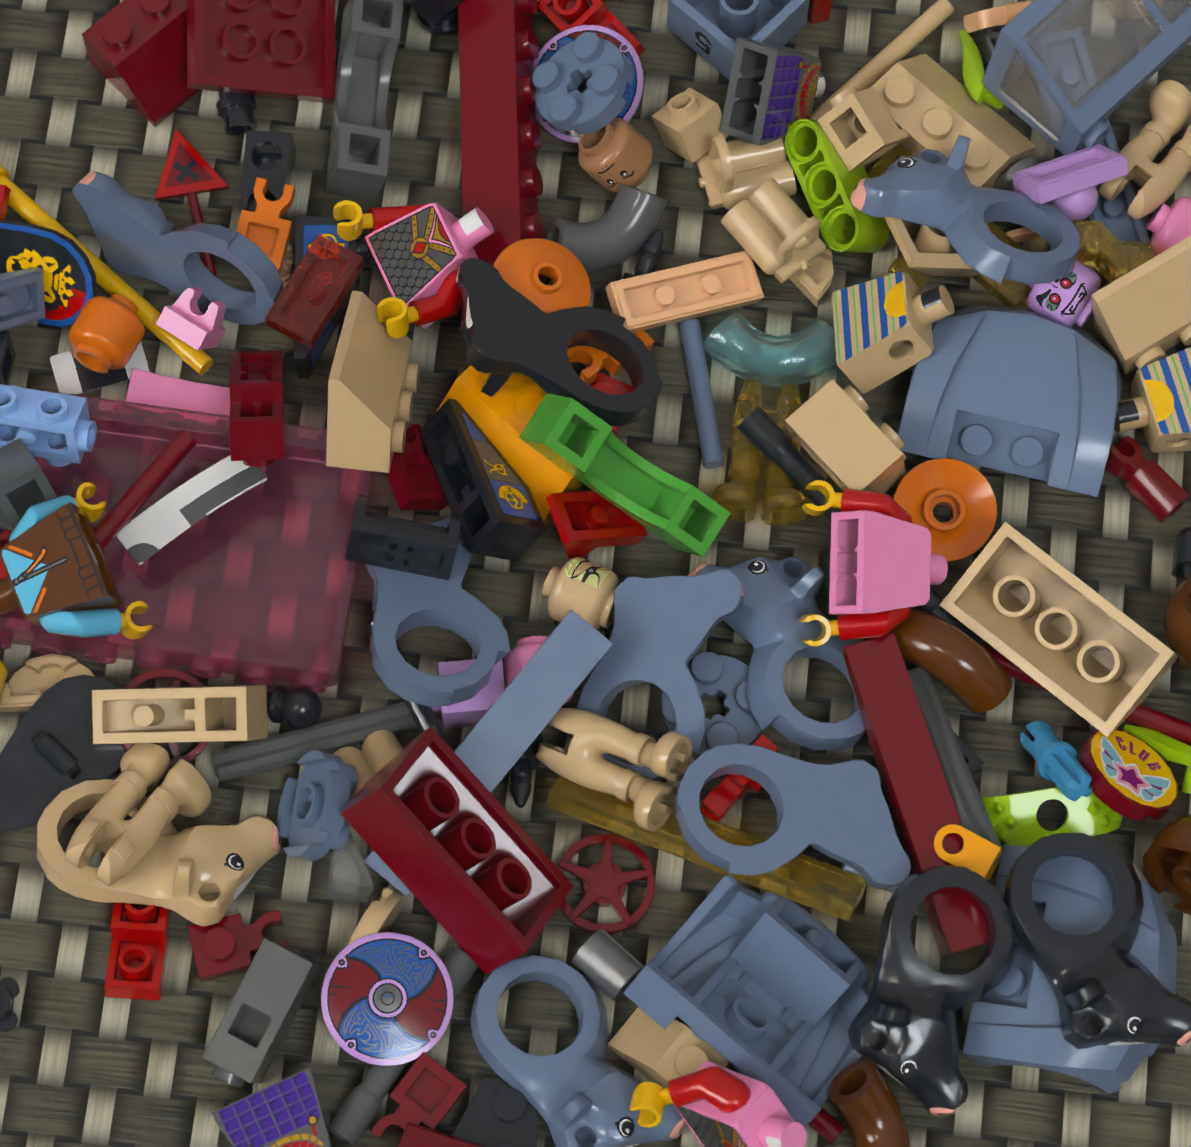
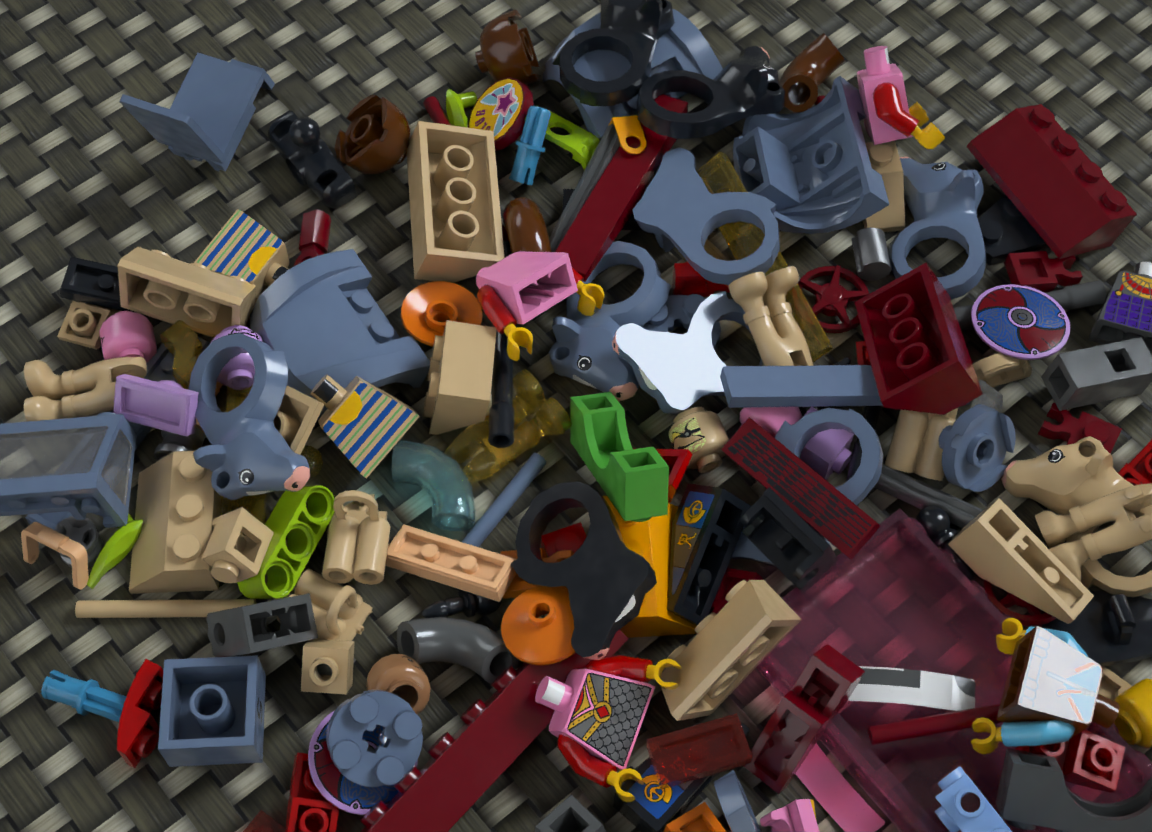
camera: 135 degrees left, 10 degrees down
none -> dark red tile [721,417,881,560]

